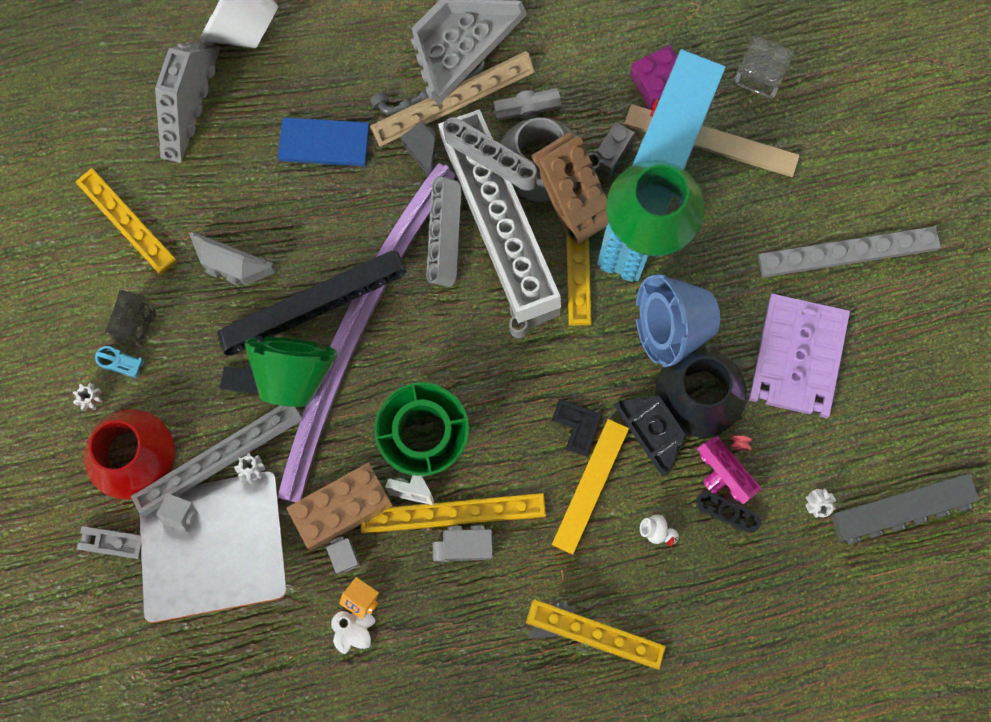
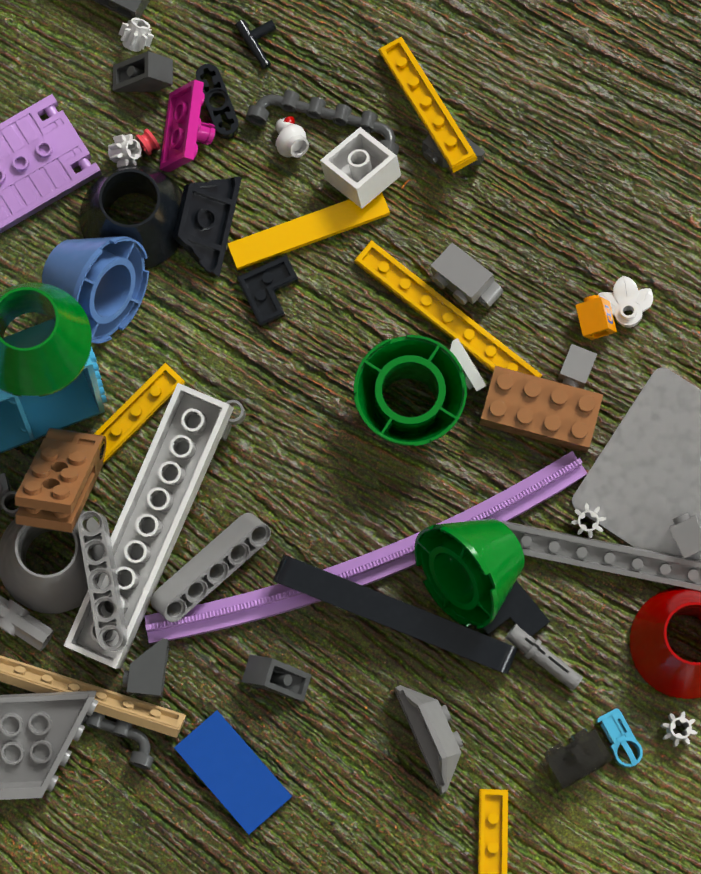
camera: 145 degrees left, 0 degrees up
none -> white gear [108,134,142,168]
none -> dark grey slope [113,51,173,92]
none -> black piece [235,20,276,69]
none -> dark grey slope [241,655,311,702]
none -> dark grey bar [246,90,400,156]
none -> white brick [320,127,401,209]
none -> light grey pin [505,624,583,691]

